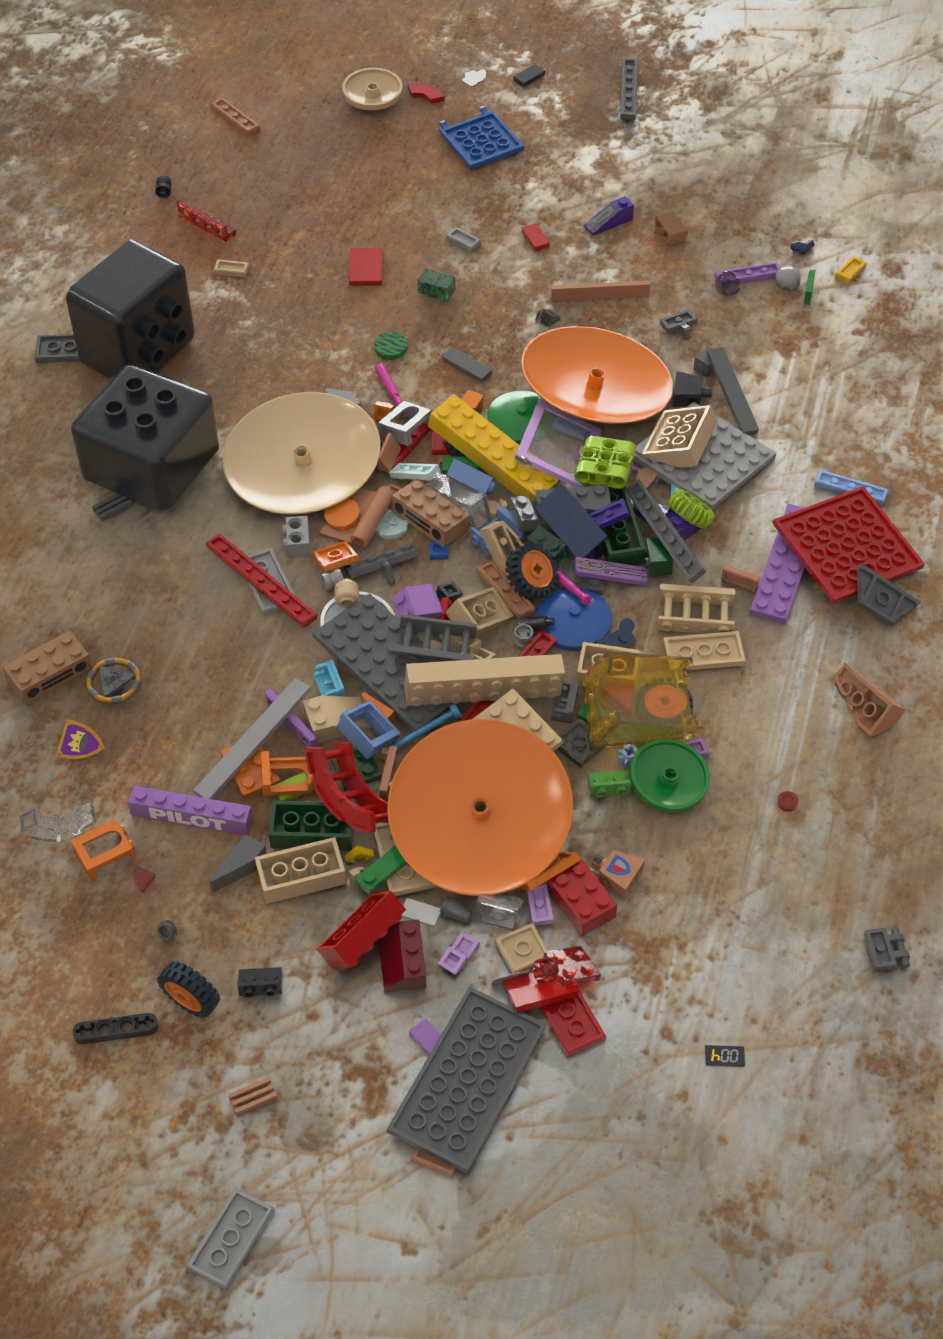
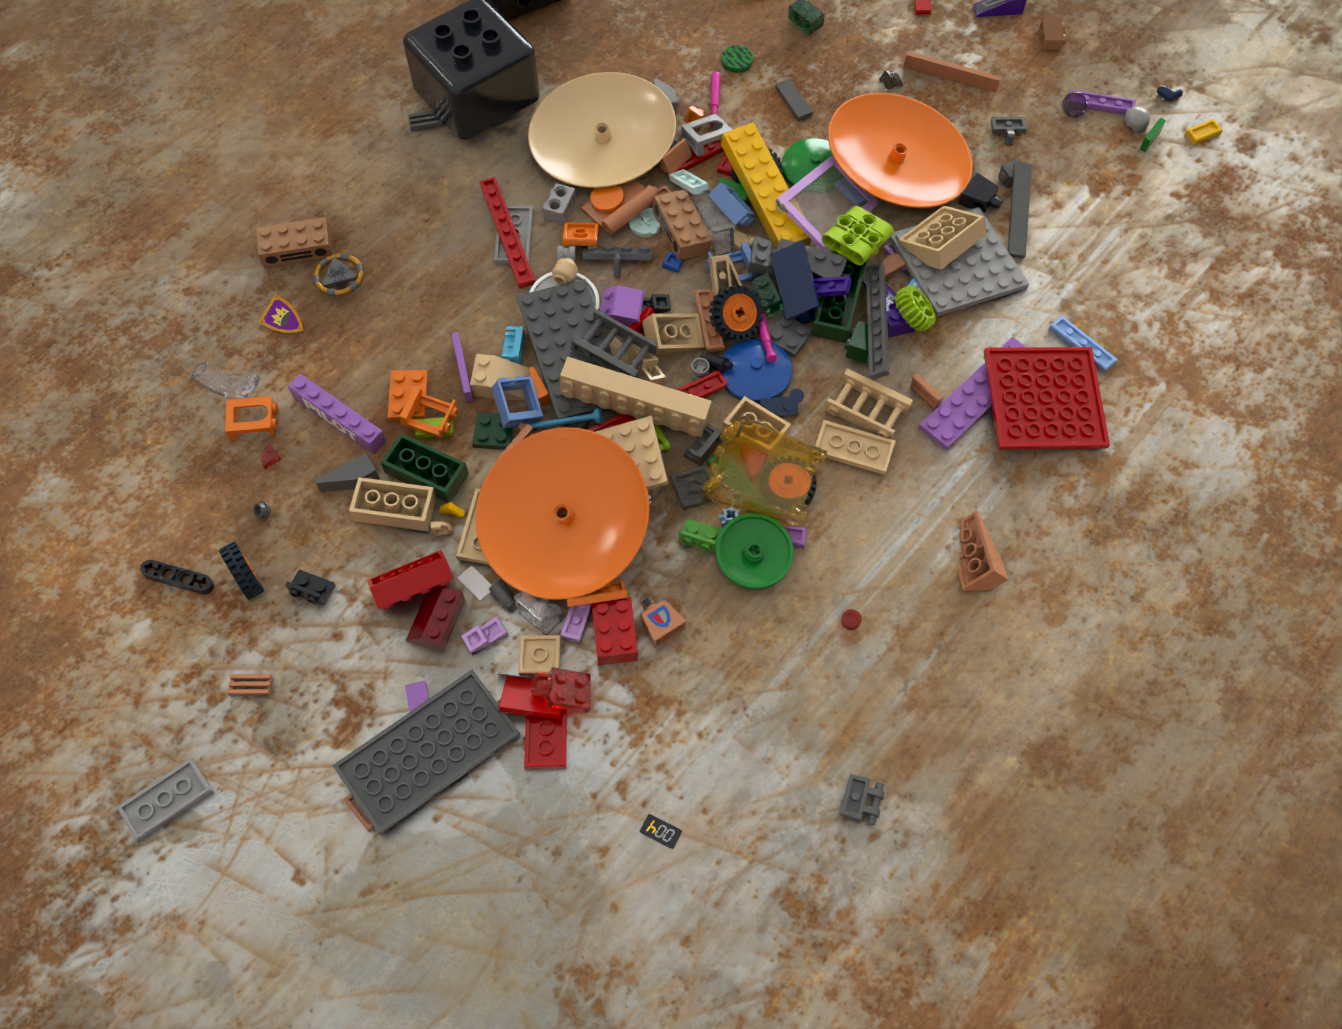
camera: 25 degrees right, 10 degrees up
light grey tile [193,678,311,799] -> none
red fence [304,742,389,833] -> none
green plate [355,845,407,894] -> none
orange panel [461,390,484,412] -> none
medium lavender tile [574,557,648,586] -> none
dark grey wing [857,564,921,624] -> none

